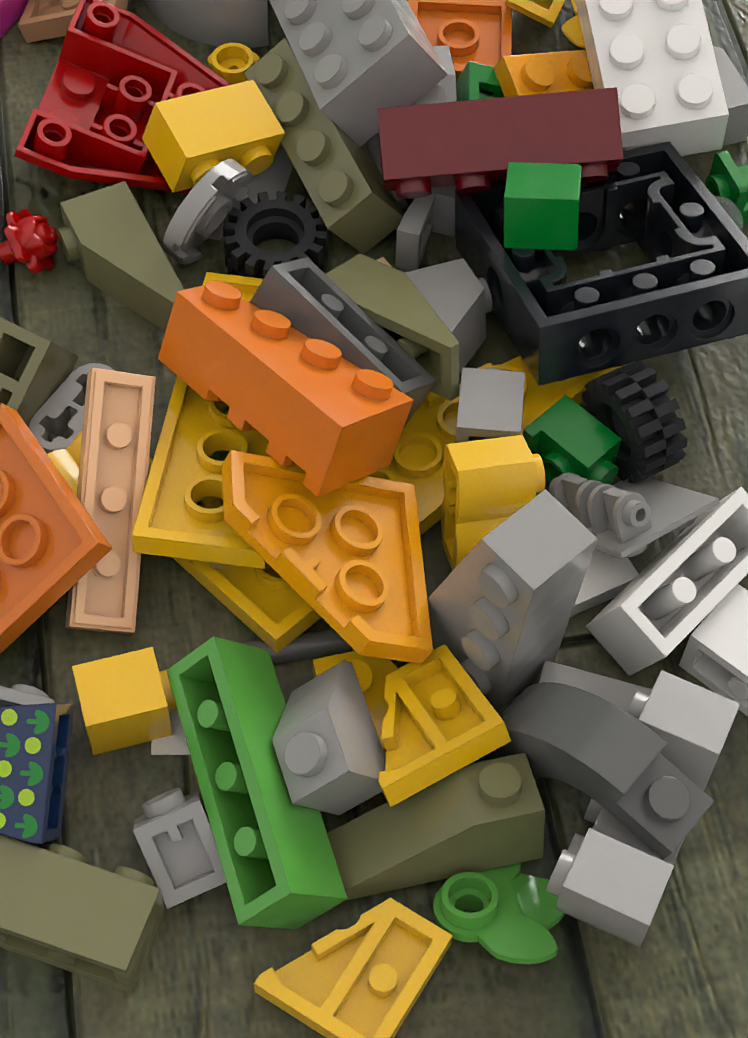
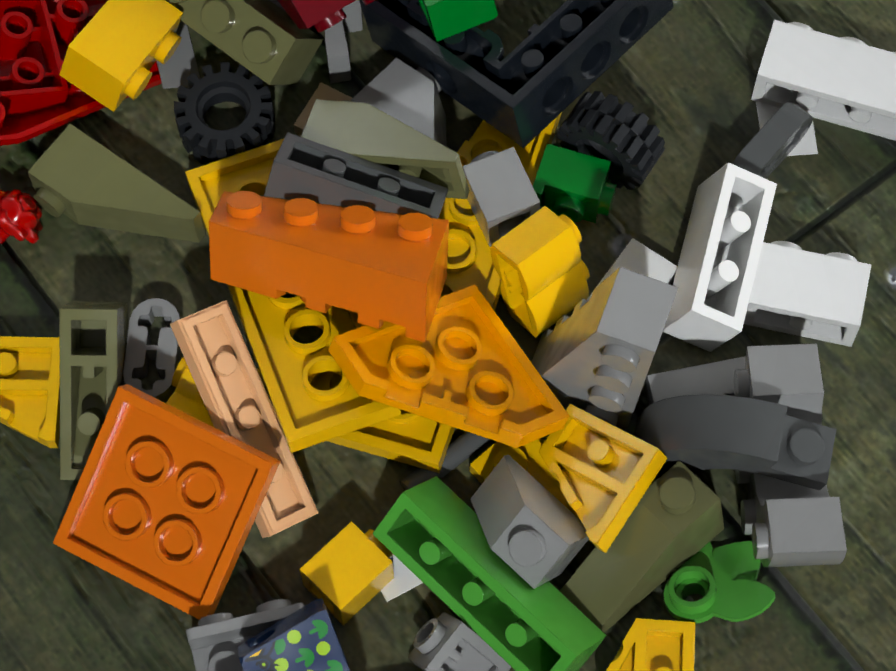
camera: 25 degrees left, 10 degrees up
light grey tile [163,158,253,265] -> none
light grey hinge [548,472,720,558] -> none

